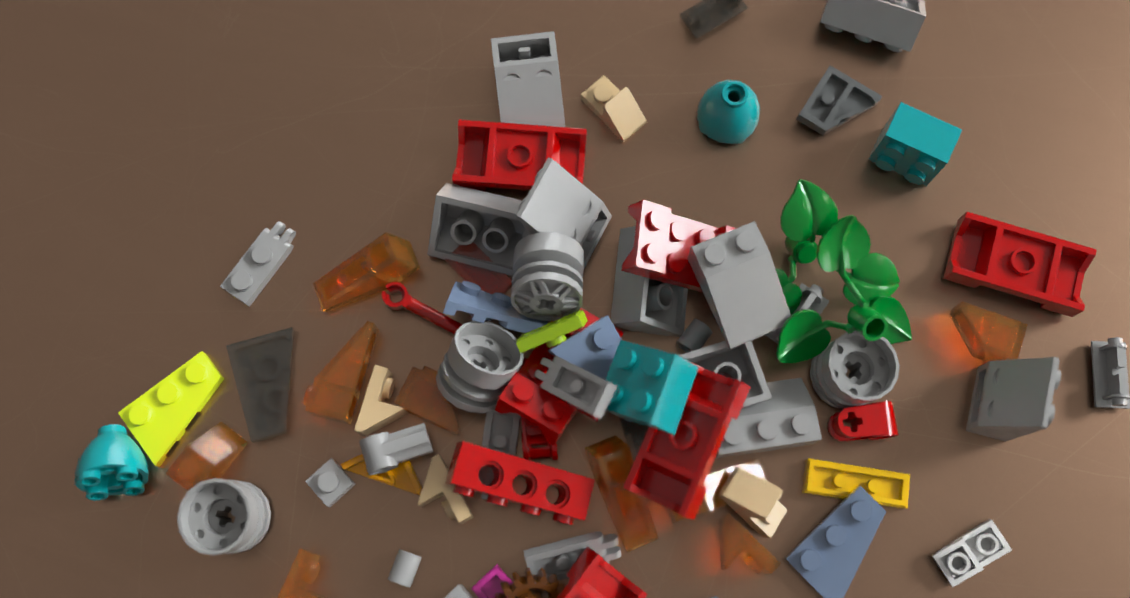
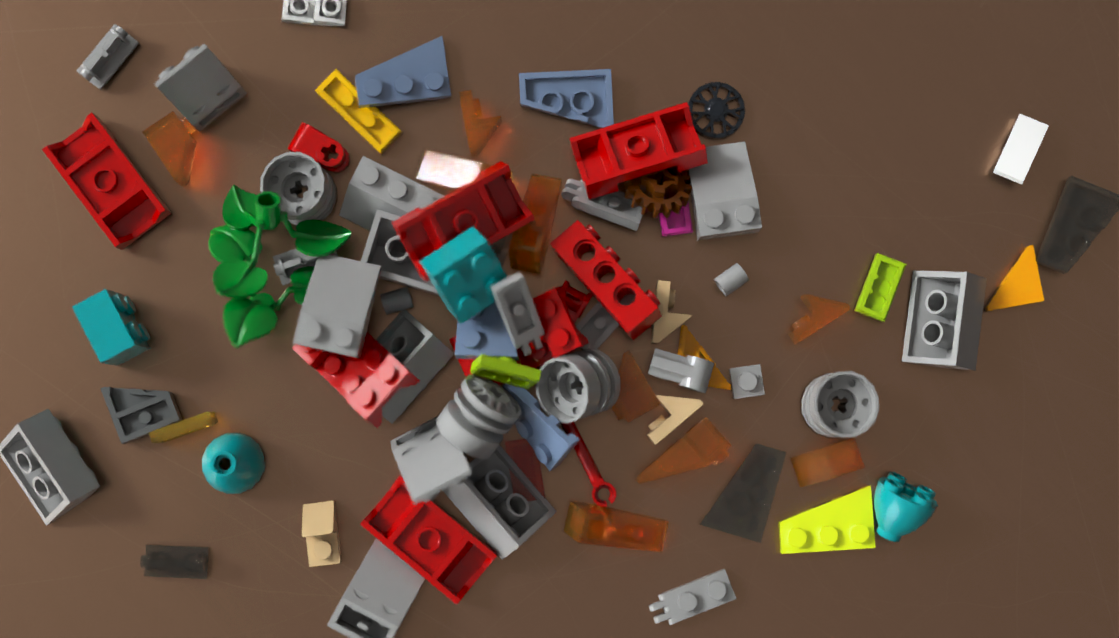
camera: 145 degrees left, 10 degrees up
tan slope [718,467,787,538] -> none
none -> clear yellow tile [148,411,218,444]

